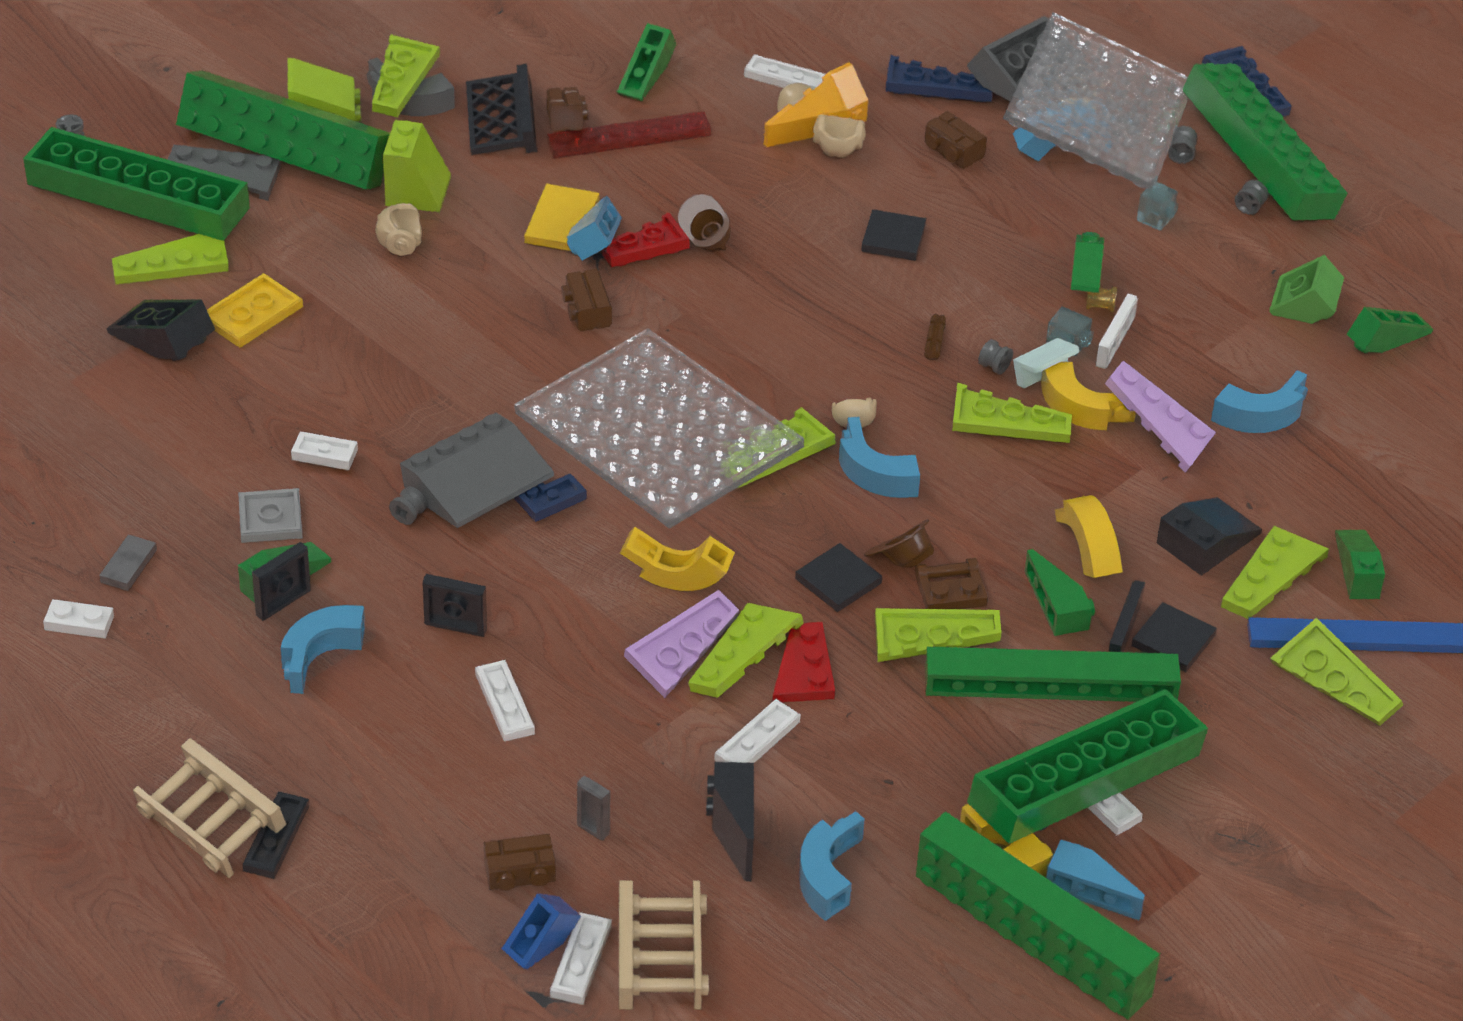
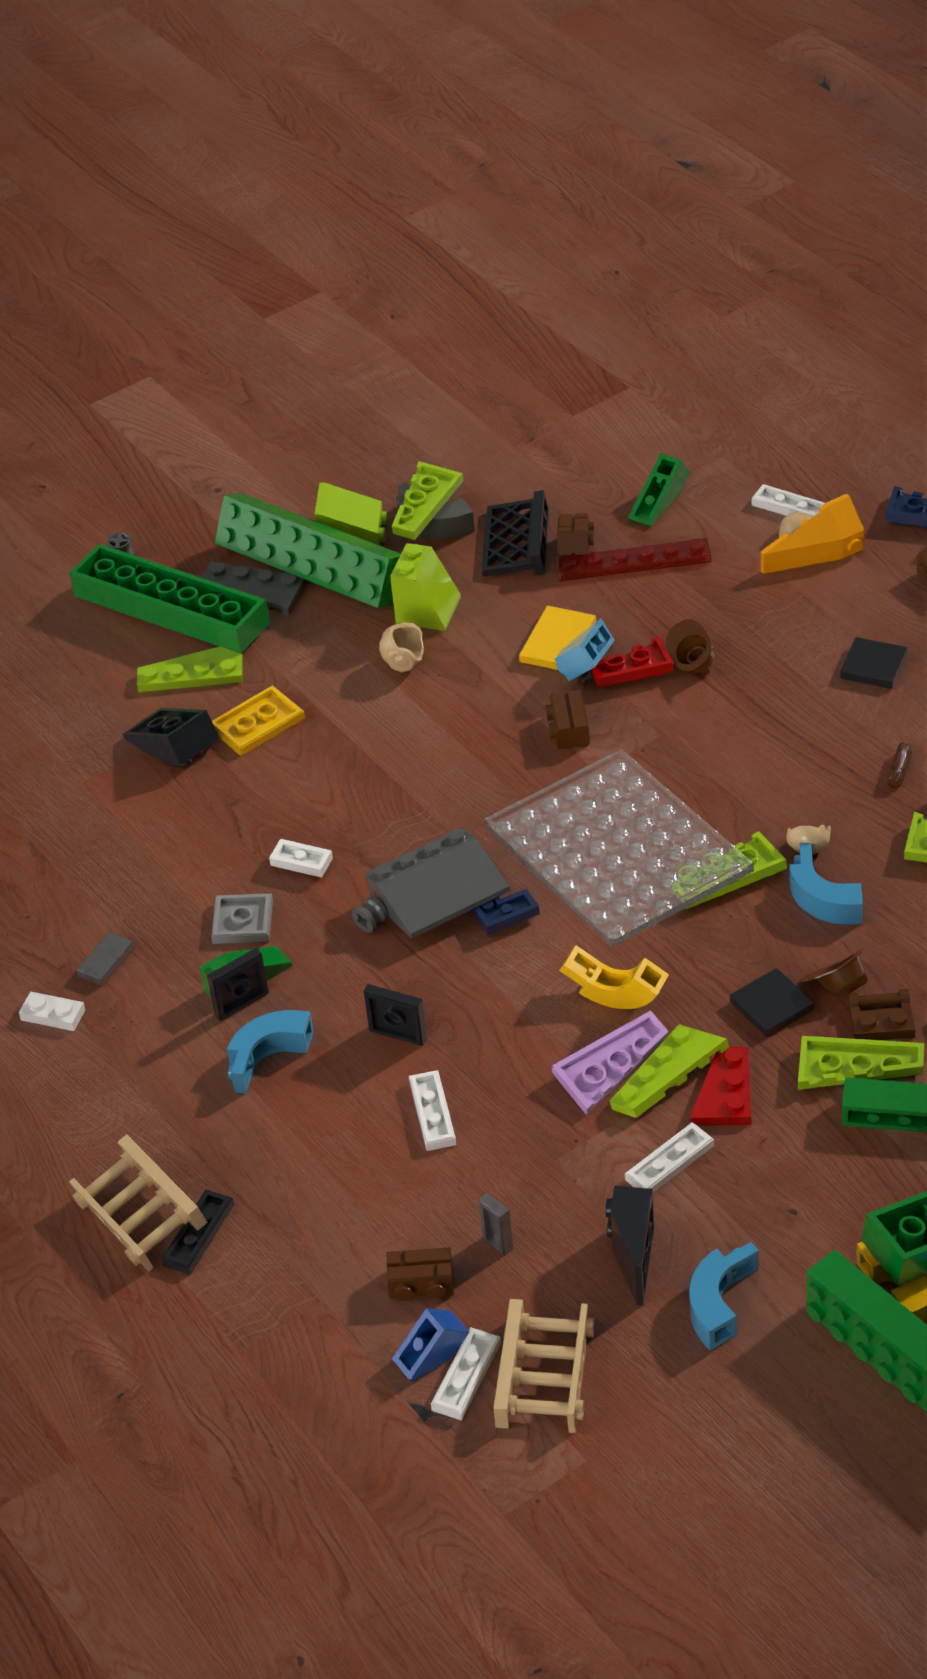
camera: 15 degrees right, 0 degrees up
tan hair [813,114,866,158] -> none

